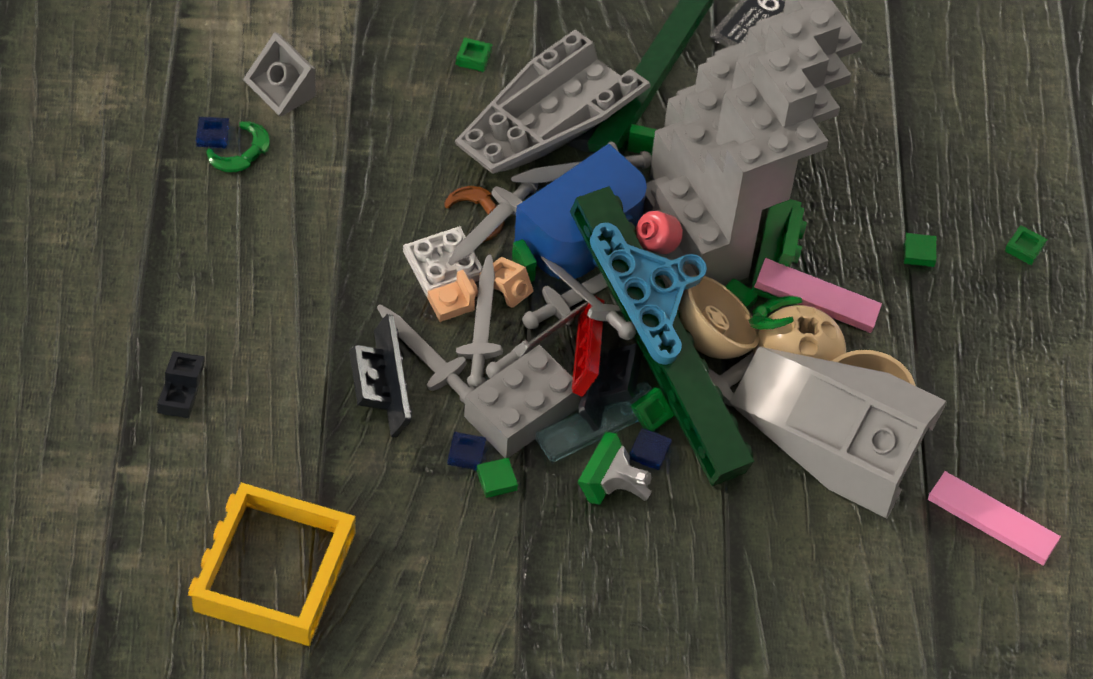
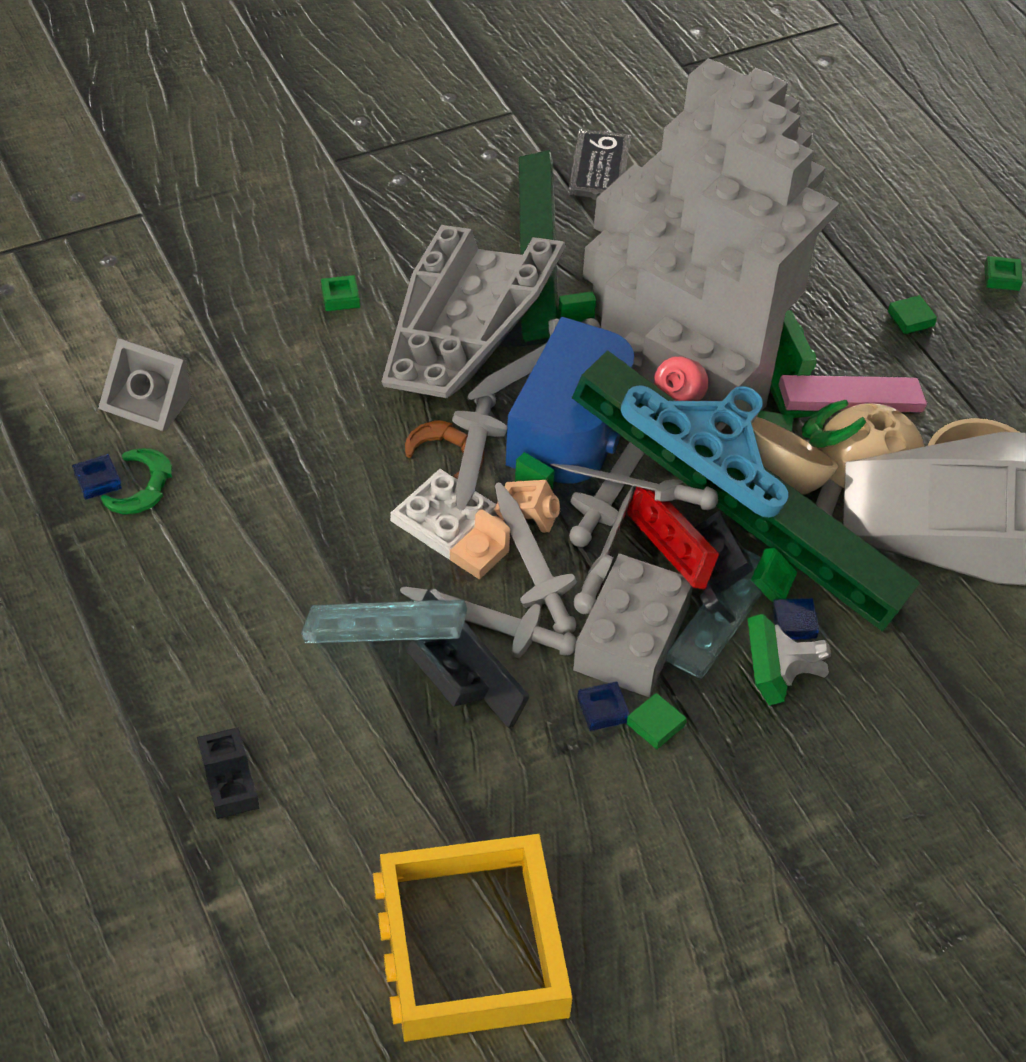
camera: 25 degrees left, 5 degrees down
none -> clear light blue tile [301,600,467,643]

